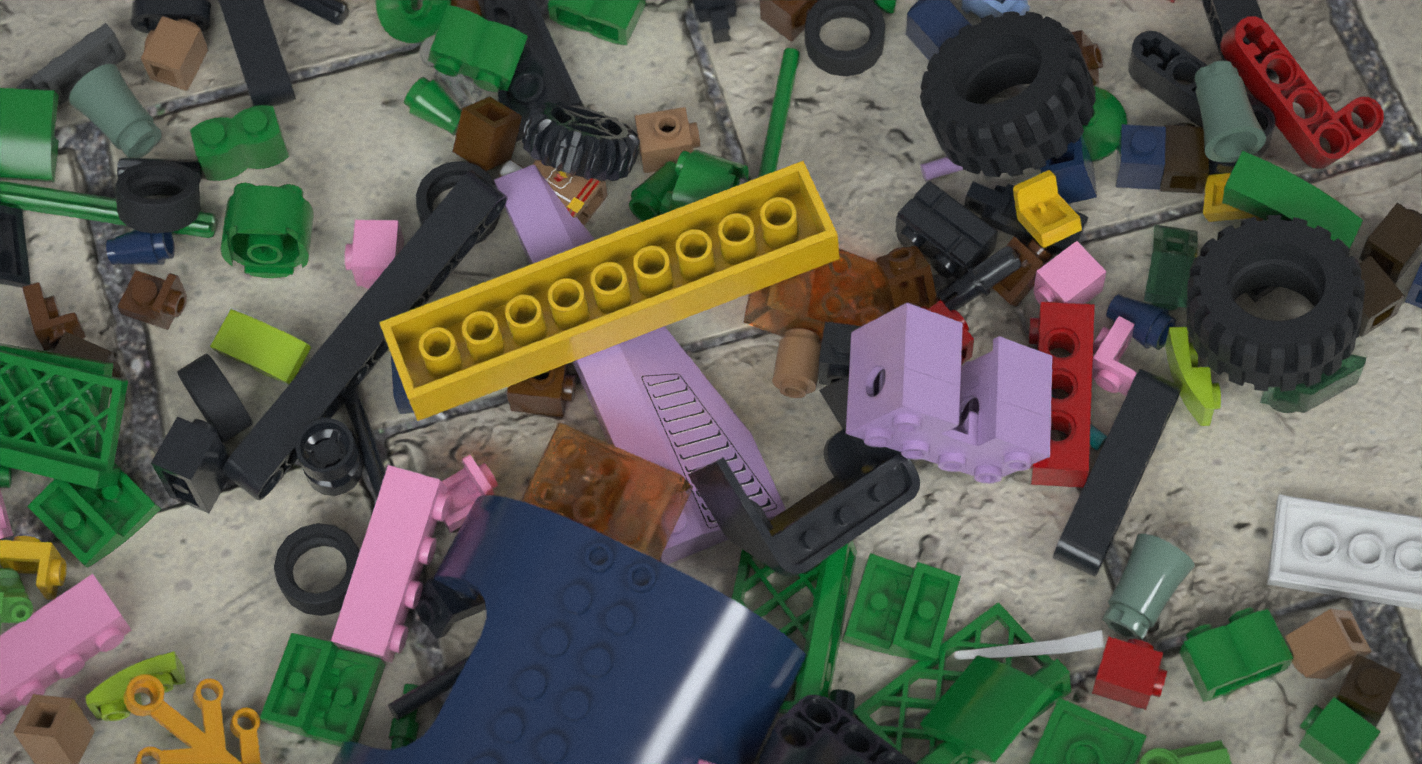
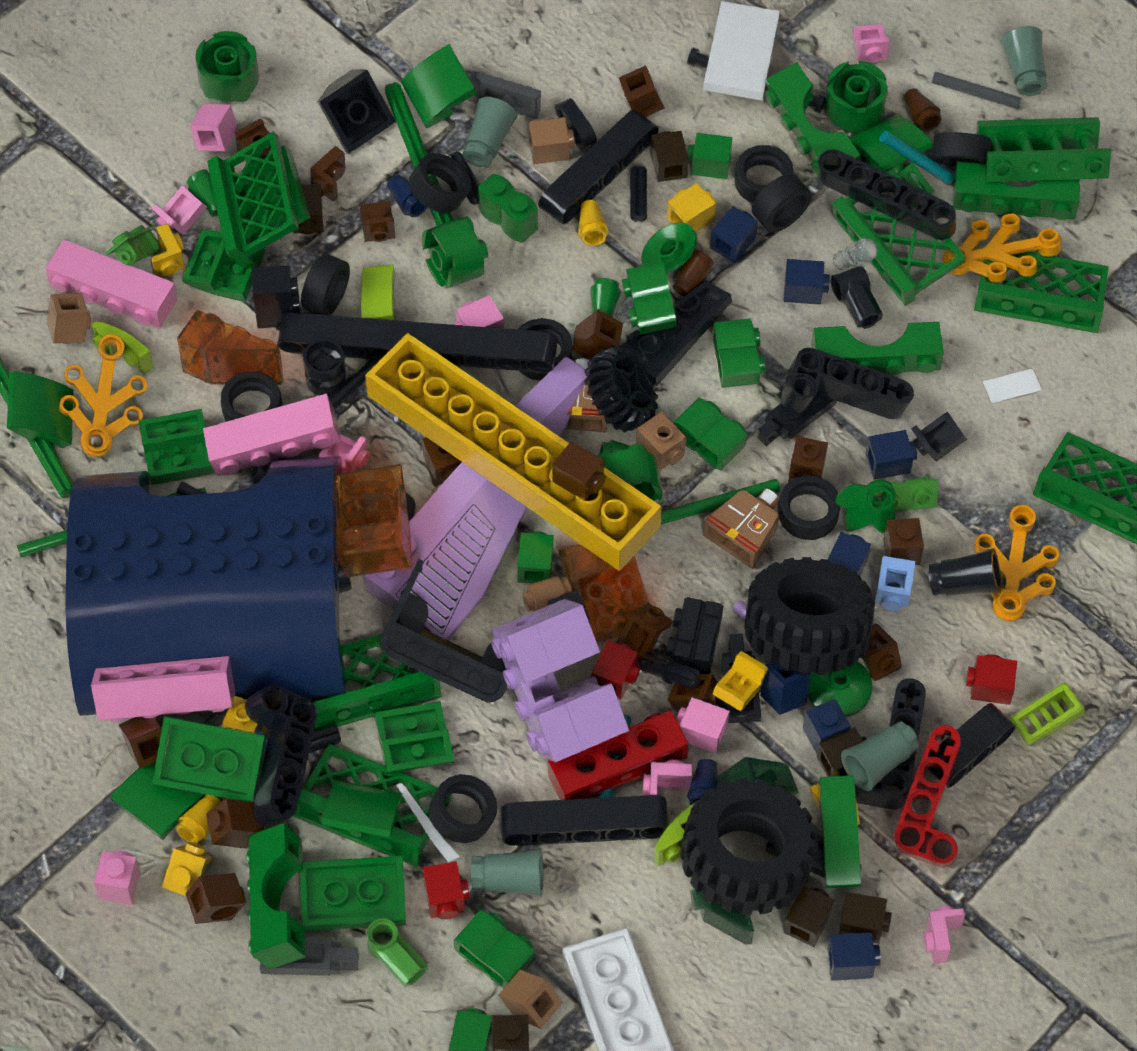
camera: 55 degrees right, 5 degrees down
none -> clear orange slope [177,310,284,385]
none -> black tyre [429,774,497,843]
none -> green brick [517,531,554,584]
none -> reddish brown brick [552,441,606,501]
none -> yellow cone [578,200,609,246]
none -> green brick [673,397,747,471]
none -> medium nougat torso [703,489,779,569]

